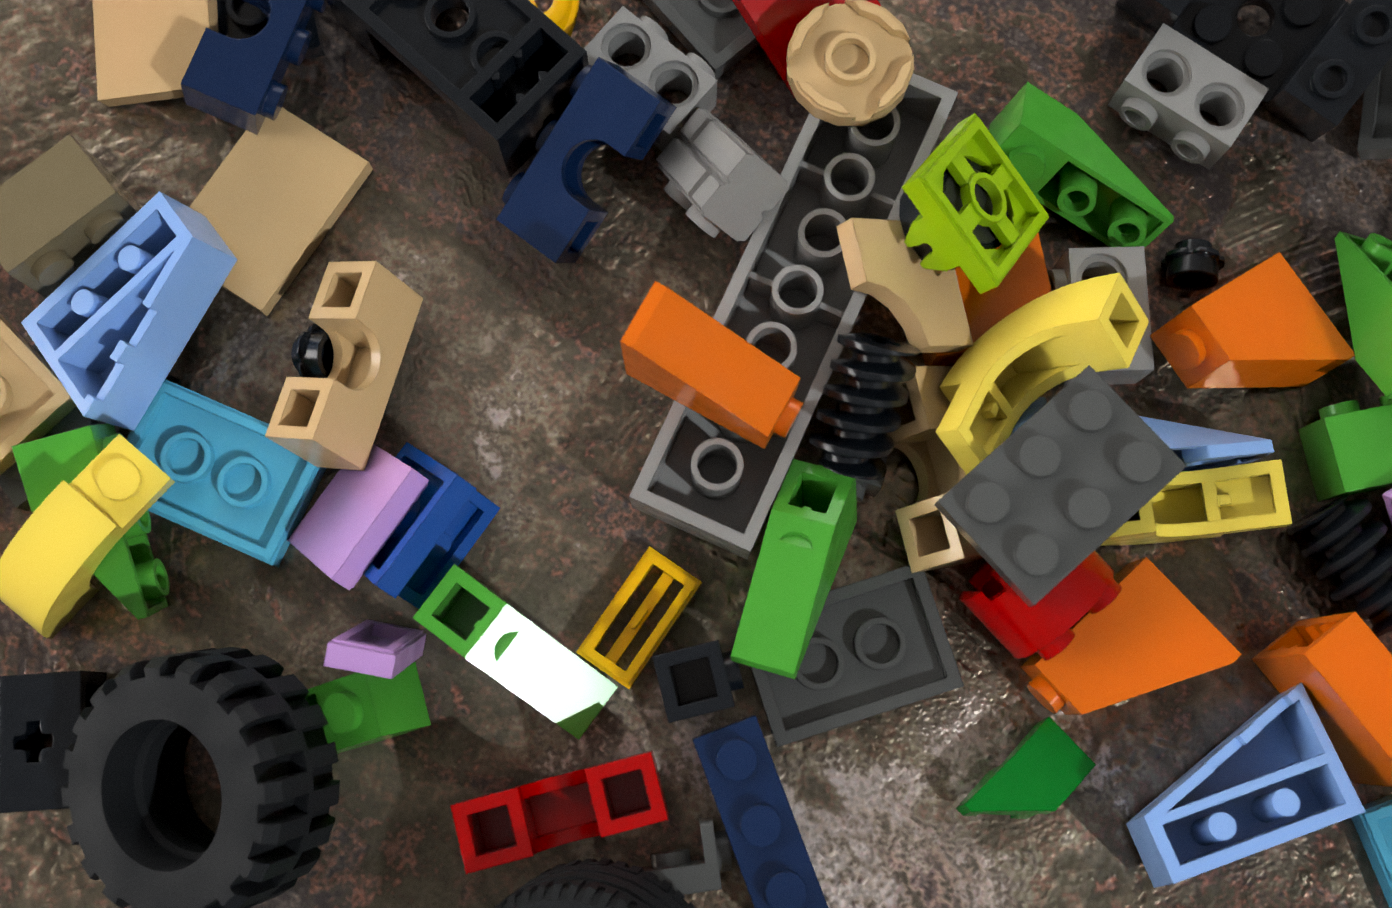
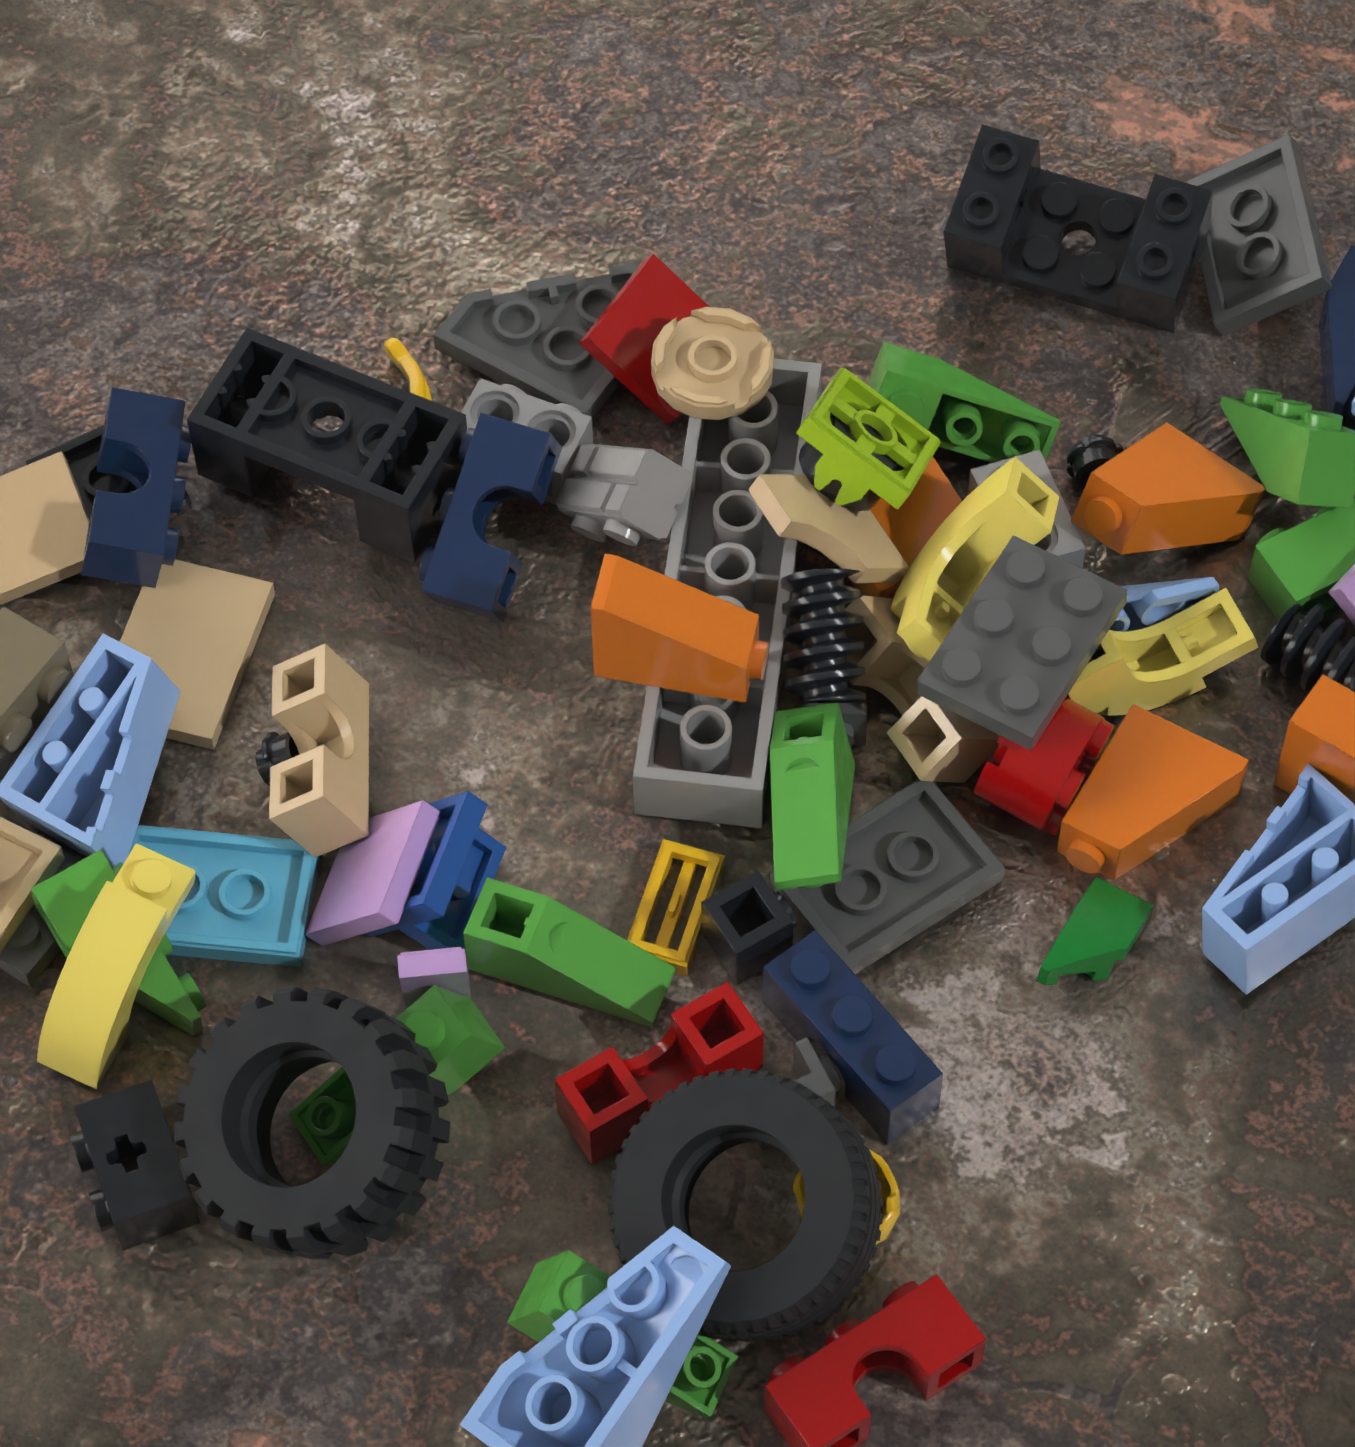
camera: 15 degrees left, 20 degrees down
light grey brick [1107,23,1269,170] -> none

